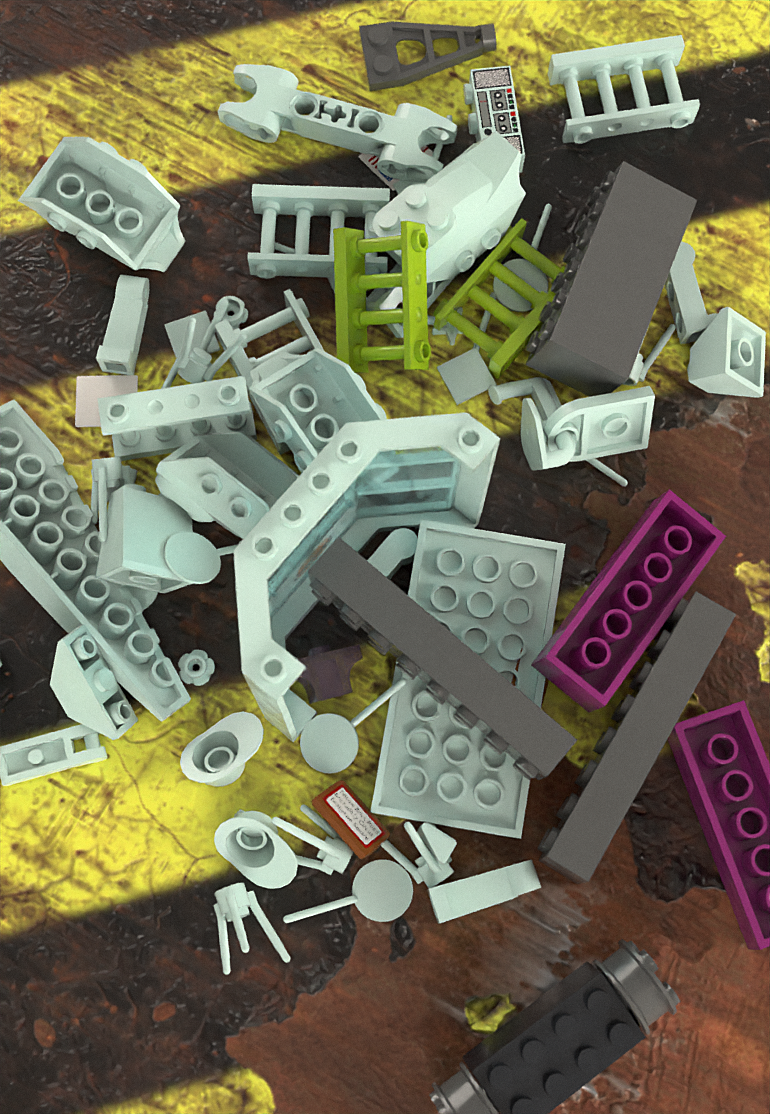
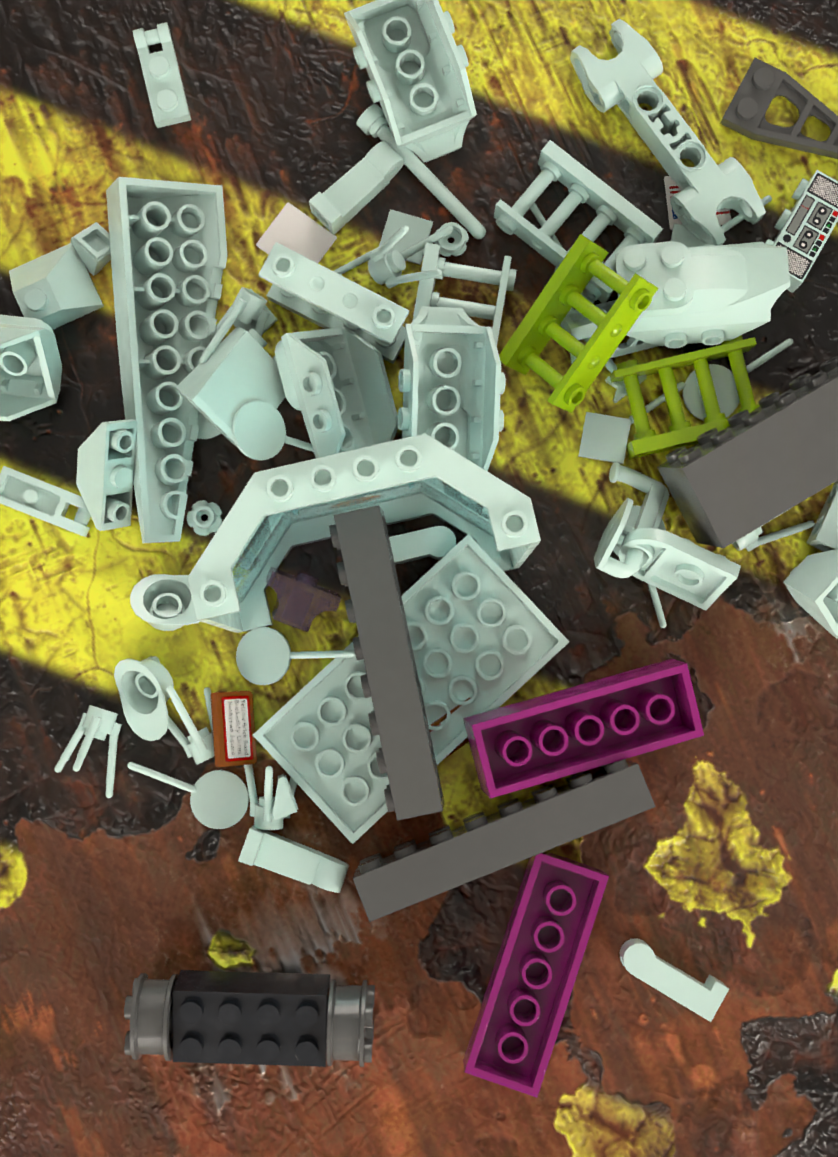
camera: 40 degrees right, 10 degrees up
none -> light aqua piece [356,104,486,239]

